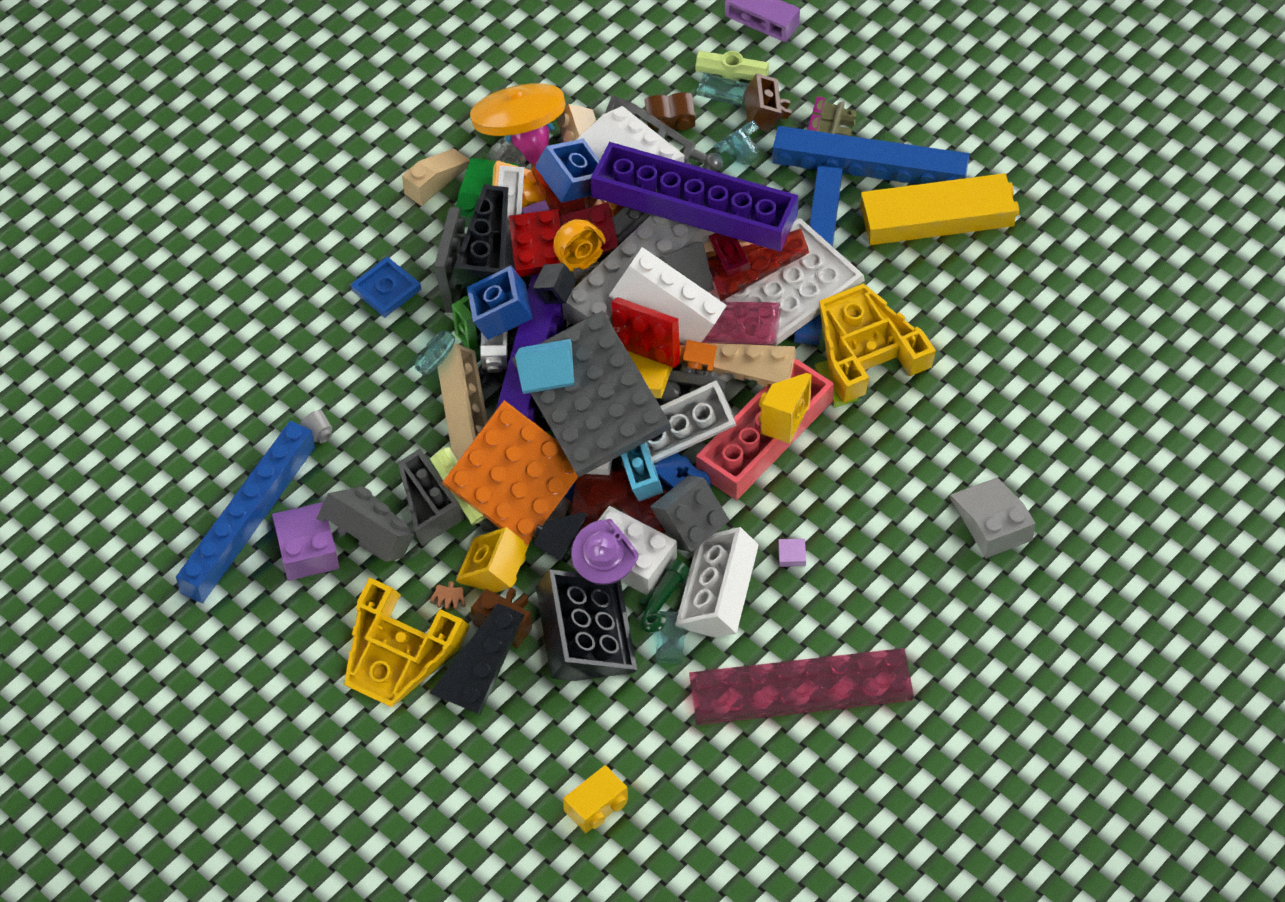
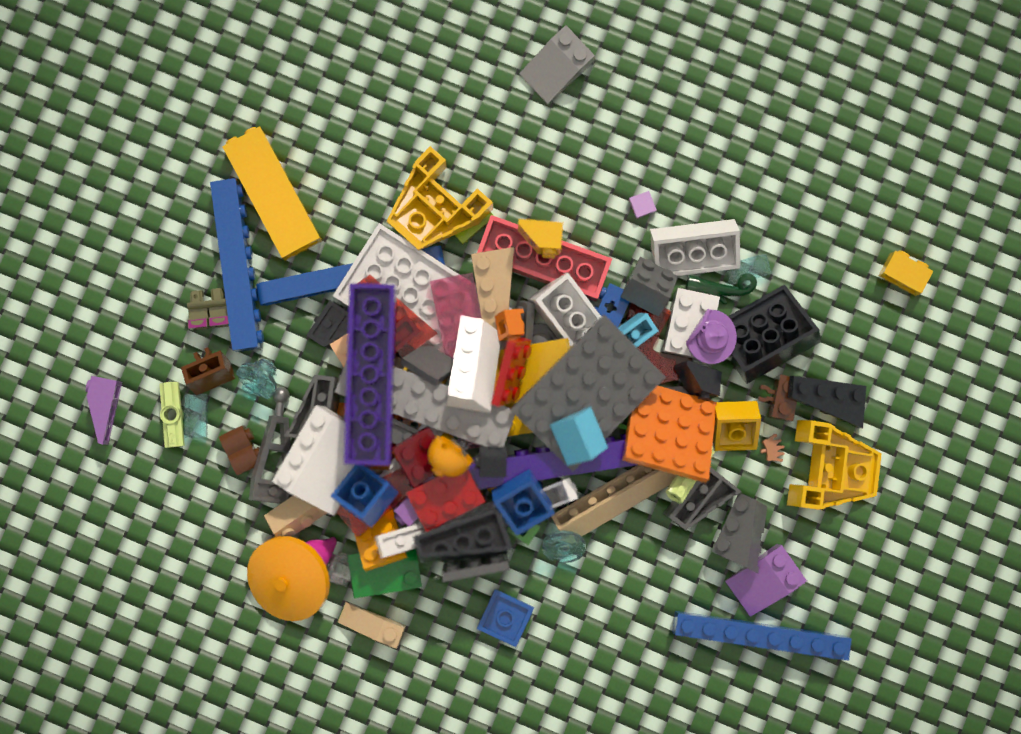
camera: 115 degrees left, 30 degrees up
light grey hat [300,410,332,444] -> none
clear pink plate [689,648,914,725] -> none

